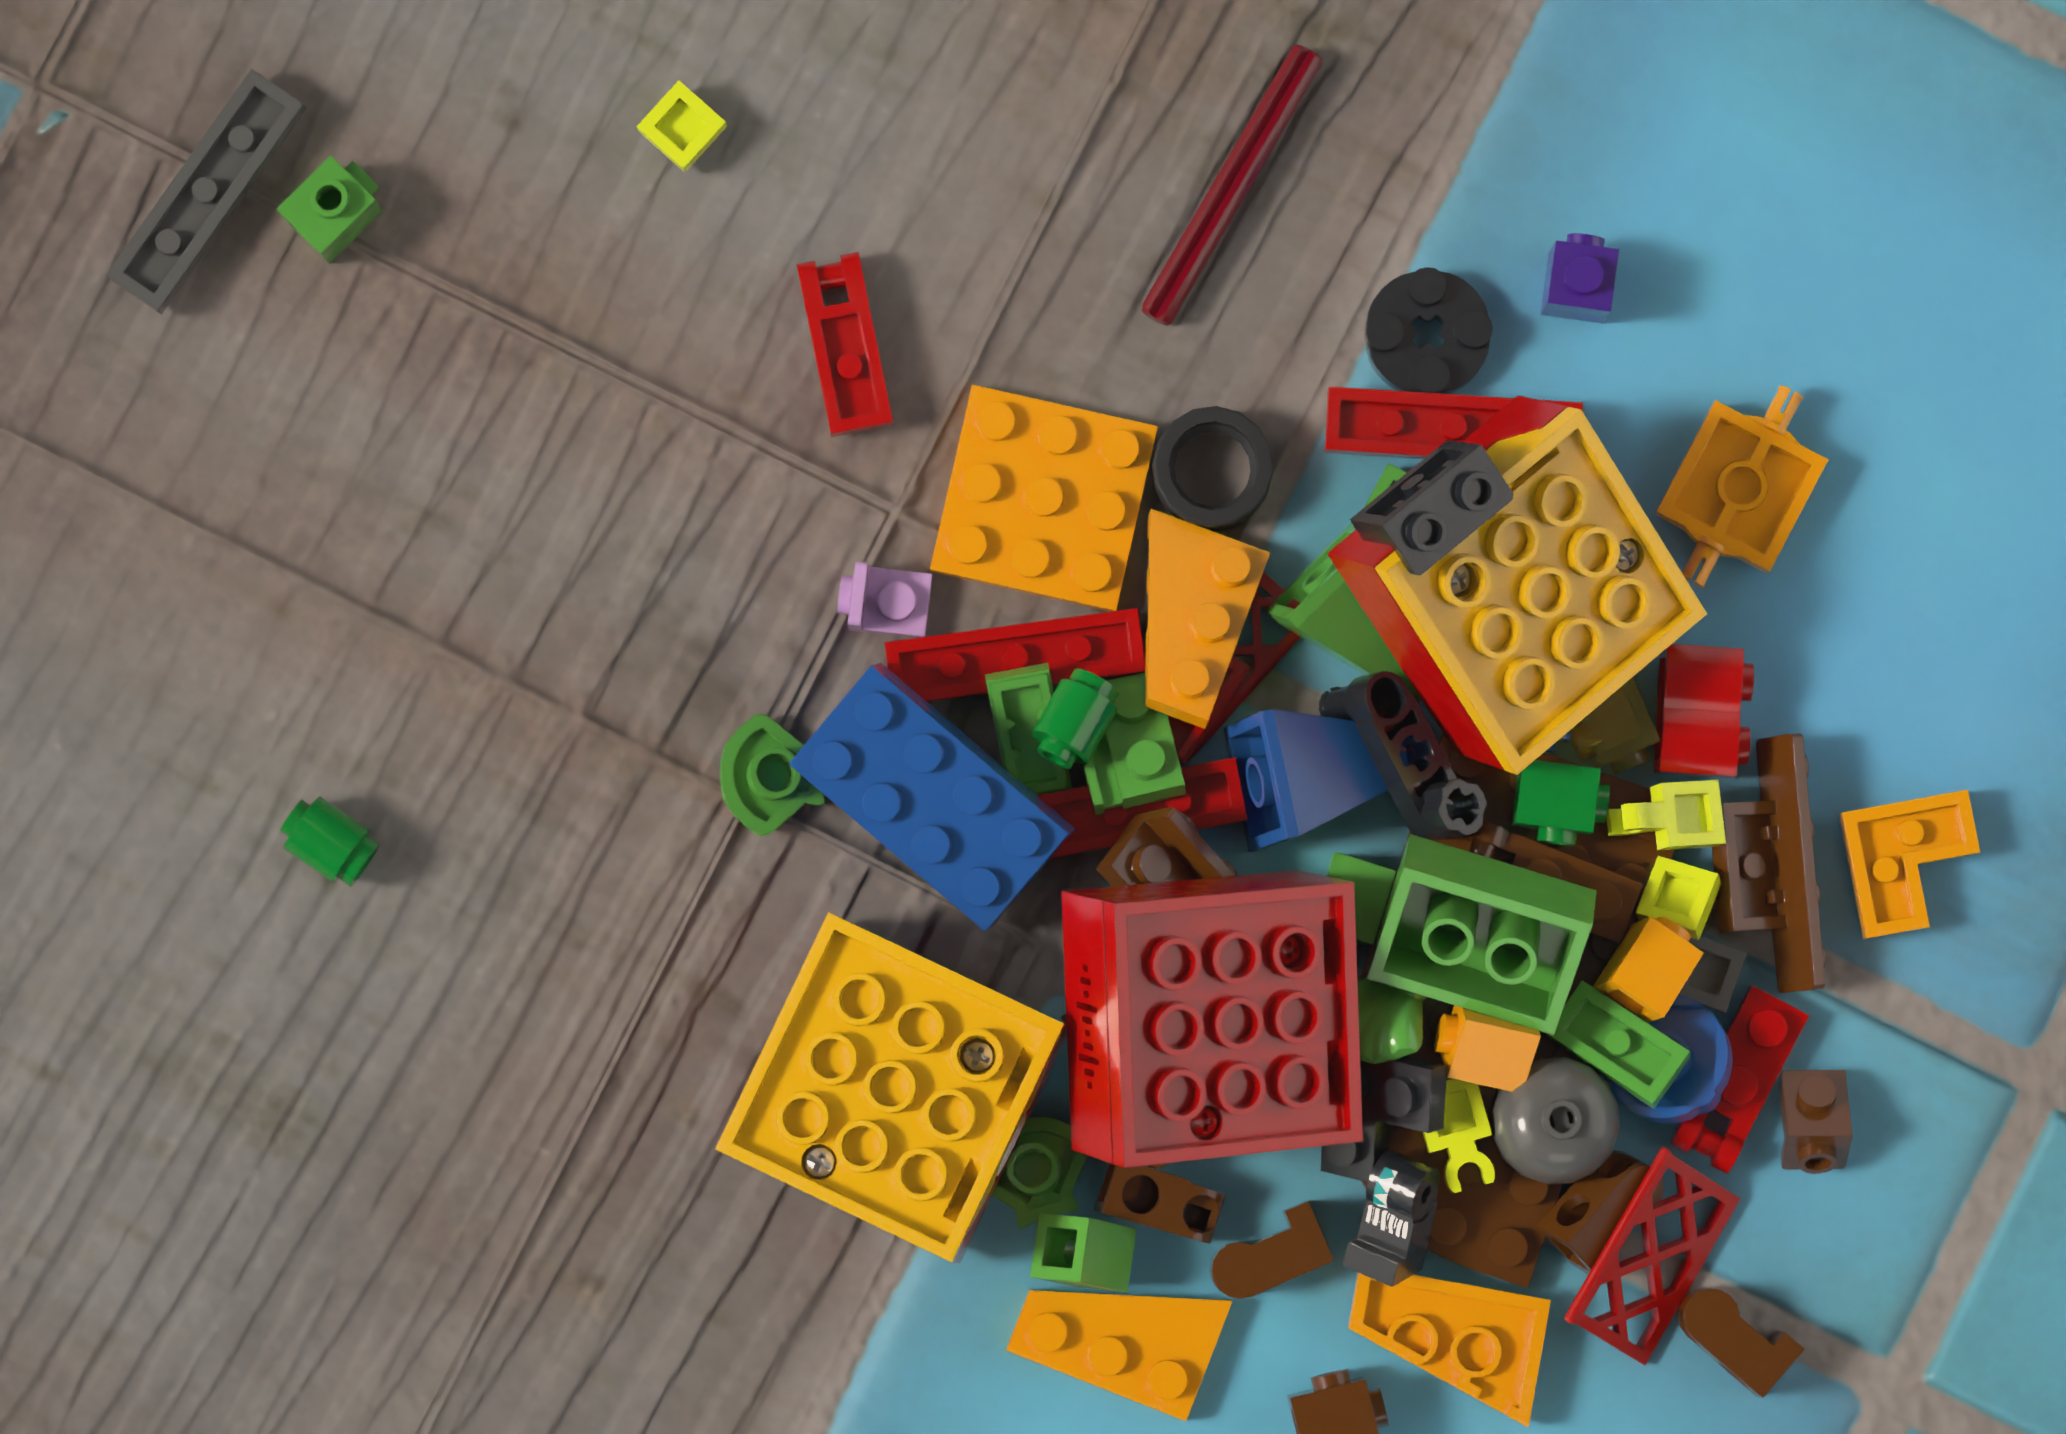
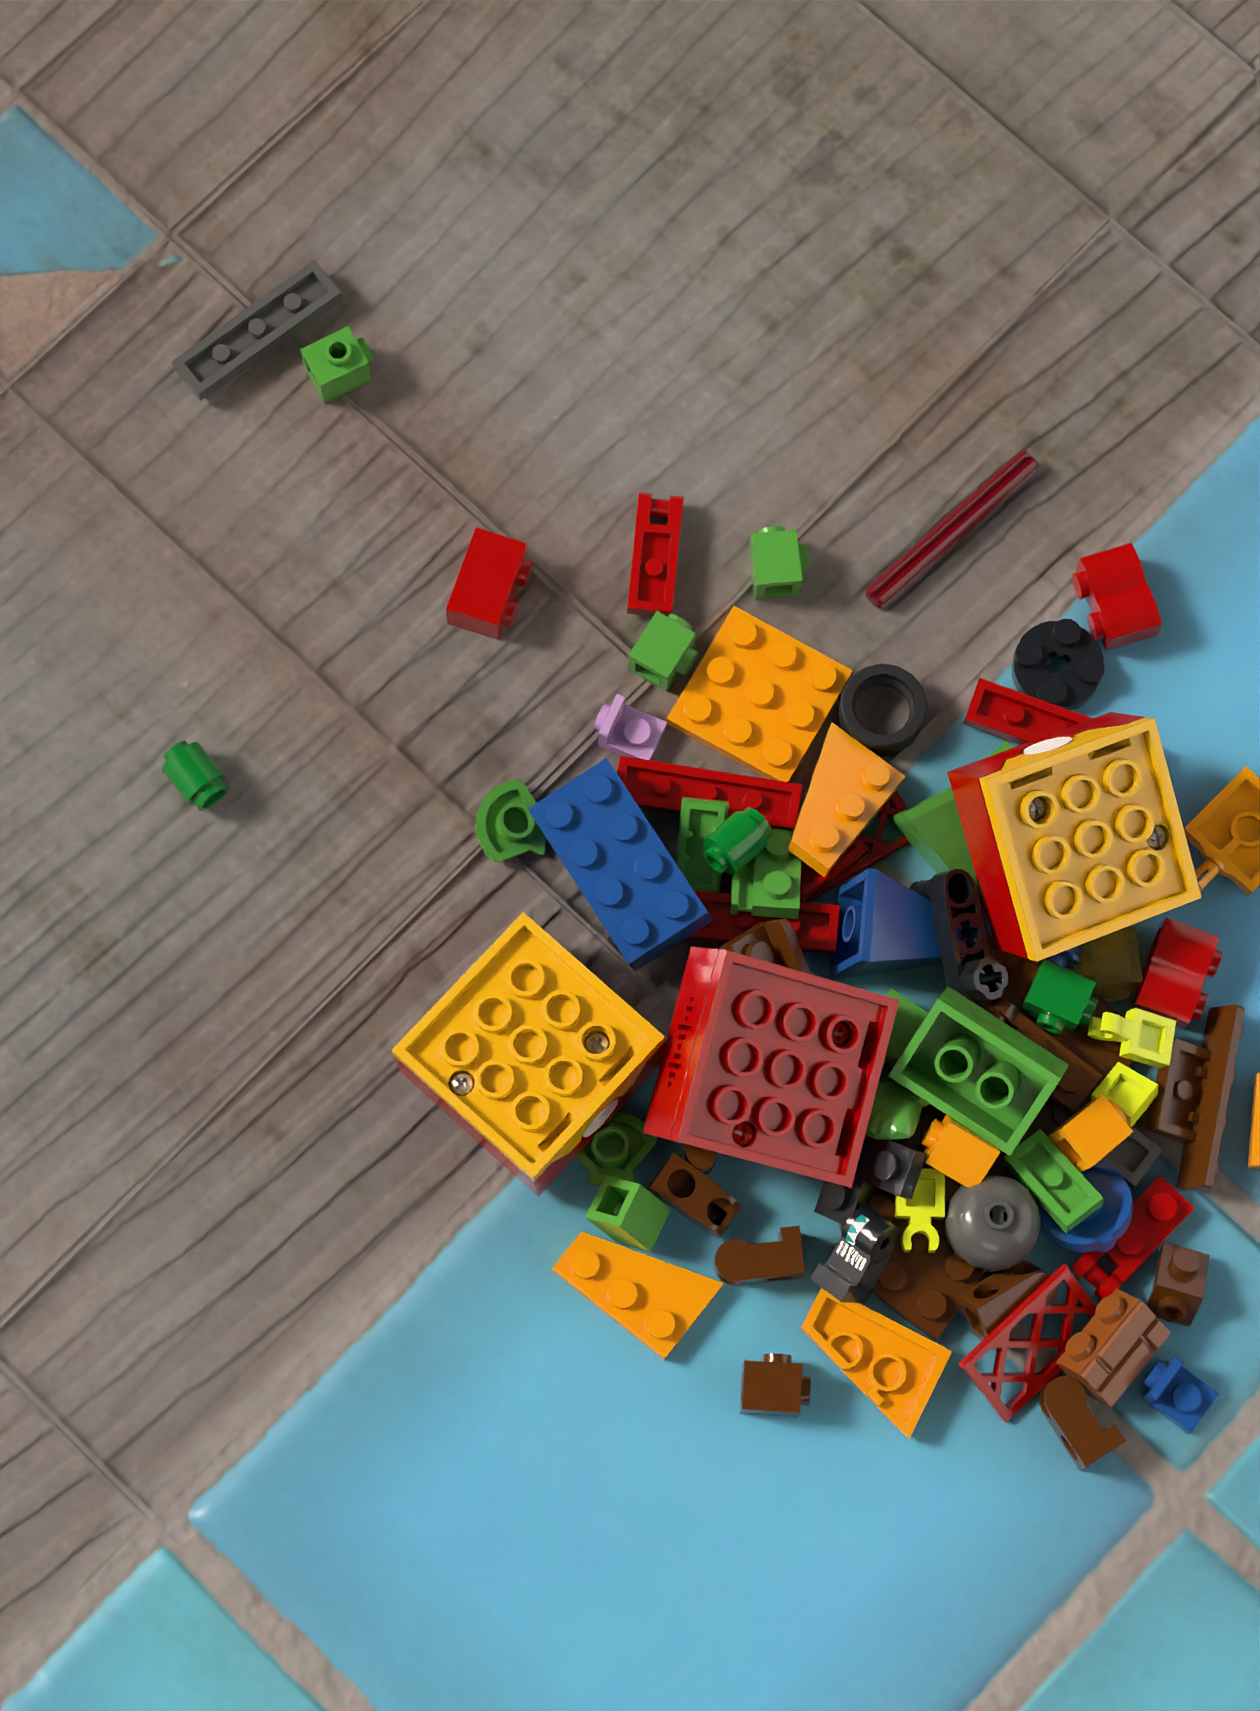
camera: 15 degrees right, 10 degrees down
neon yellow plate [636,80,727,173] -> none
black bracket [1350,440,1513,575] -> none
dark purple brick [1540,233,1619,324] -> none
none -> red brick [446,527,534,640]
none -> bright green brick [628,611,698,692]
none -> bright green brick [749,526,808,600]
none -> dark orange brick [1056,1288,1171,1408]
none -> red brick [1072,543,1162,651]
none -> blue bracket [1141,1356,1219,1434]

